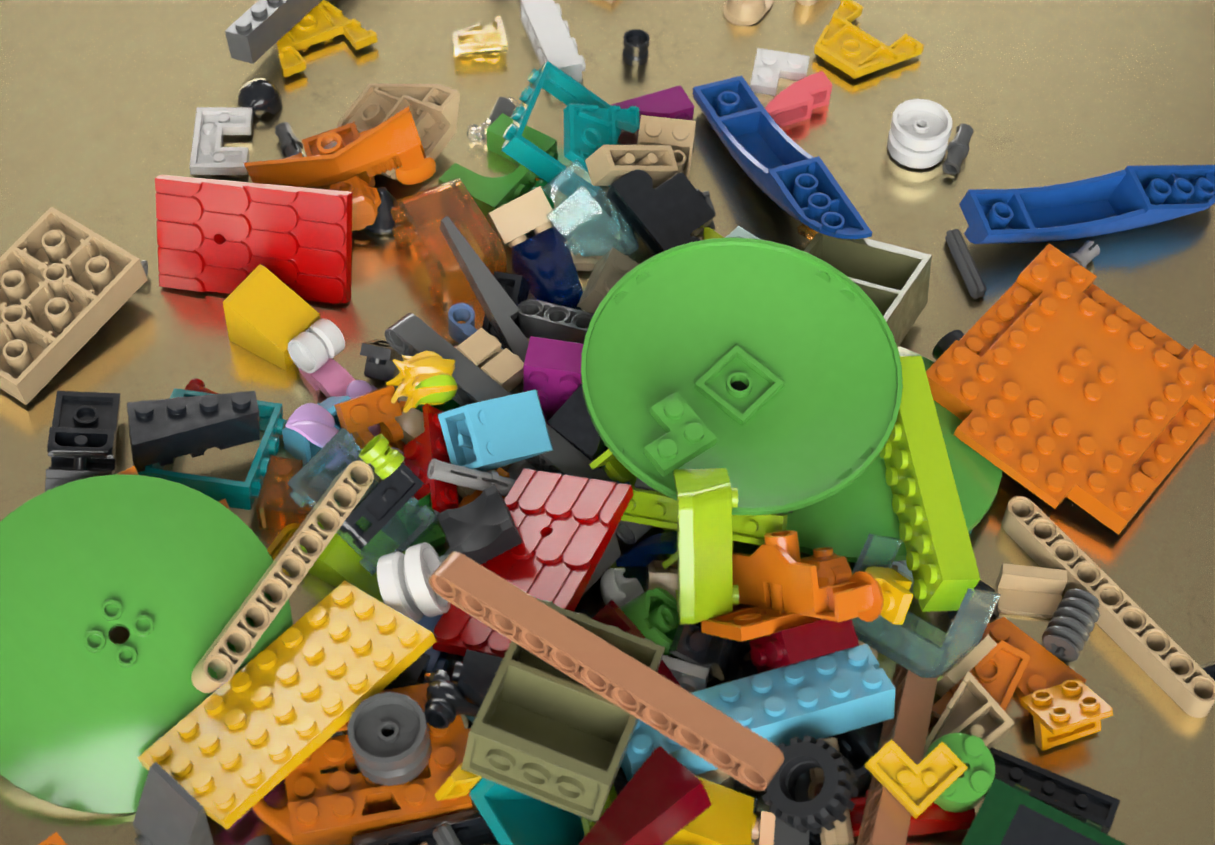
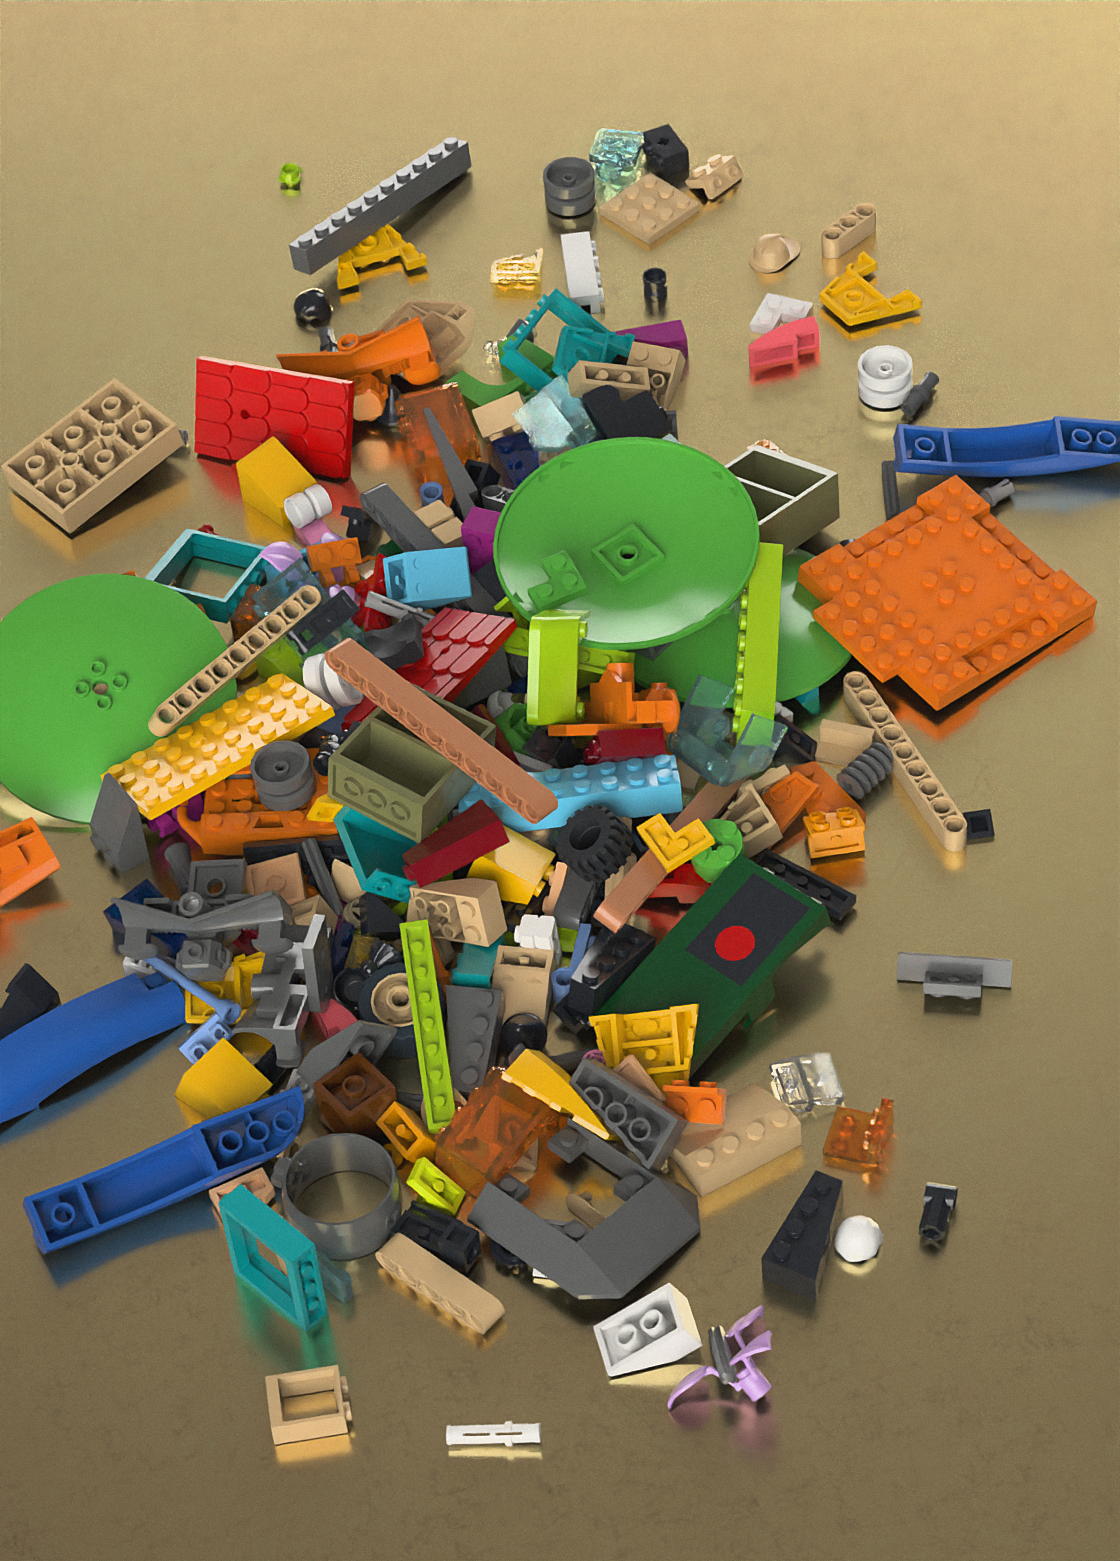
camera: 20 degrees right, 5 degrees down
black piece [45,391,121,492] -> none
black wedge [127,391,260,473] -> none
white plate [190,107,253,175] -> none
lime wheel [358,434,405,479] -> none
yellow hair [386,351,458,413] -> none
blue slope [693,75,873,239] -> none
yellow brick [865,567,914,625] -> none

